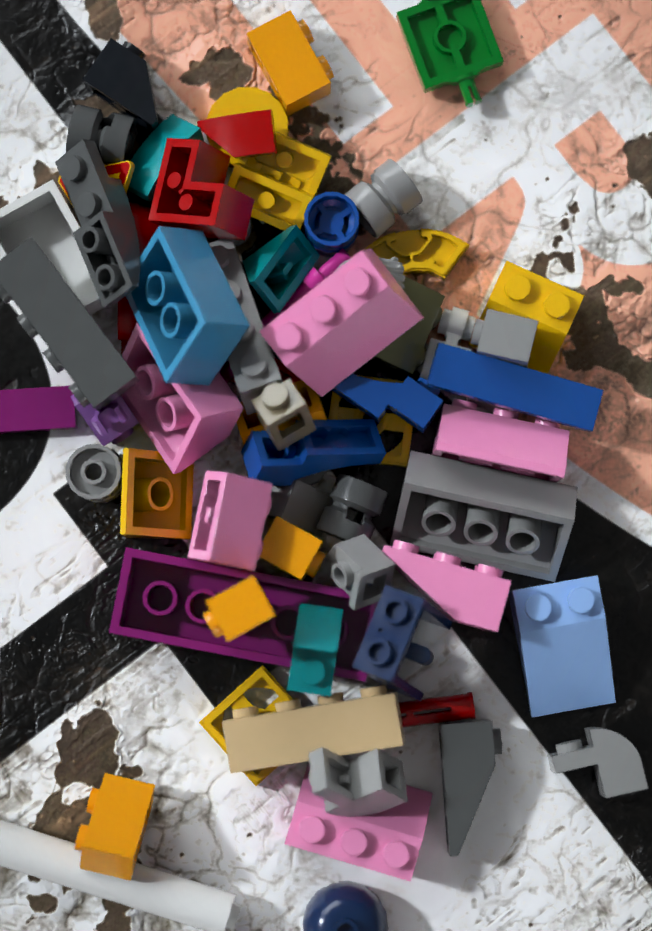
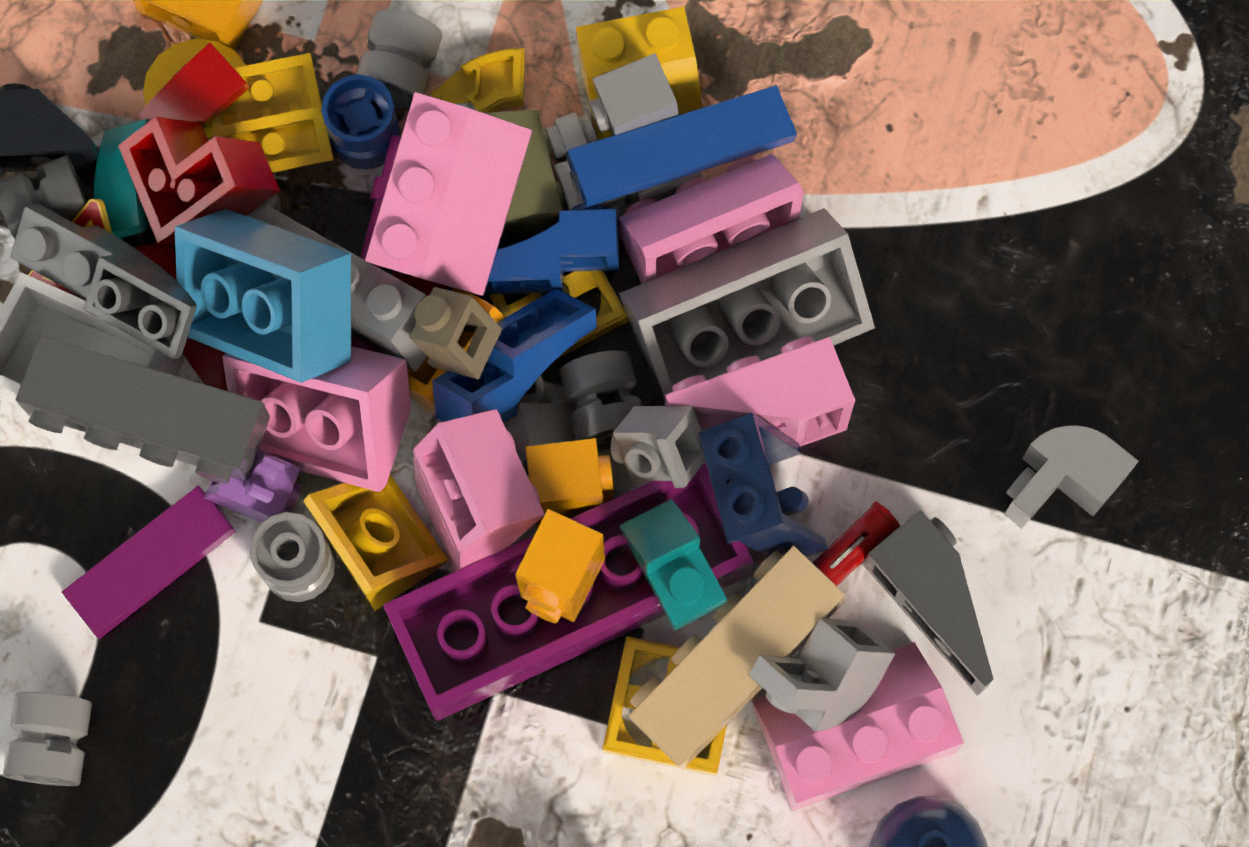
camera: 35 degrees left, 10 degrees down
teal slope [243,225,320,314] -> none
light blue slope [508,575,616,717] -> none

